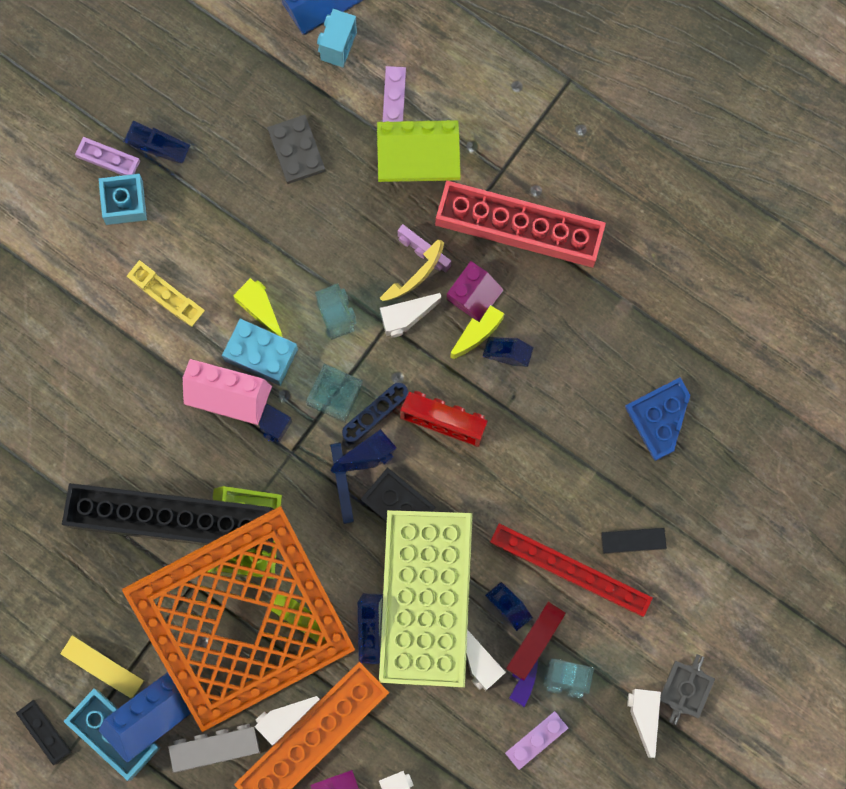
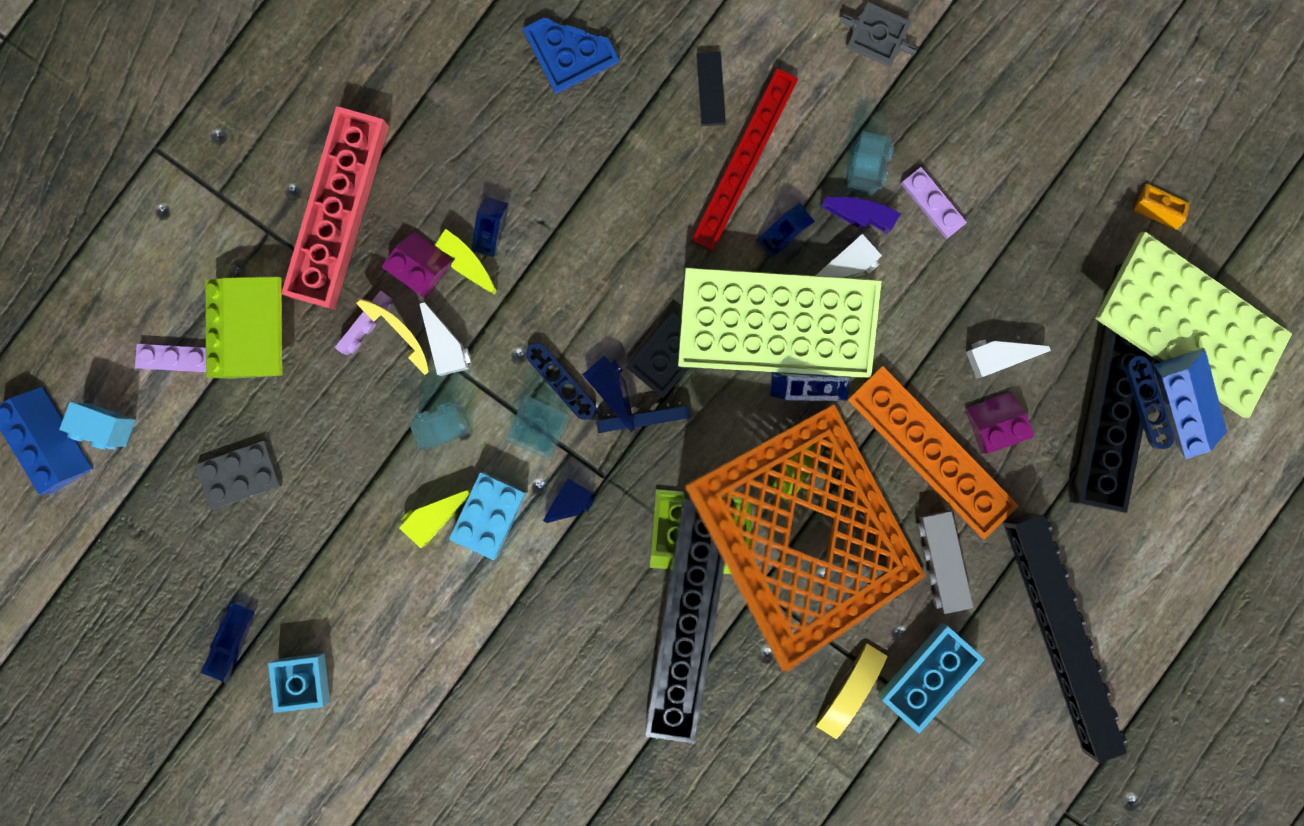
camera: 85 degrees left, 10 degrees up
black tile [16,700,72,765] -> none
lavender plate [75,137,140,176] -> none
blue slope [98,672,191,763] -> none
light yellow slope [127,260,205,327] -> none
bright pink slope [183,359,272,425] -> none
white slope [254,696,320,746] -> none
red slope [400,391,488,447] -> none
dark red slope [506,602,566,681] -> none
white slope [627,689,661,758] -> none

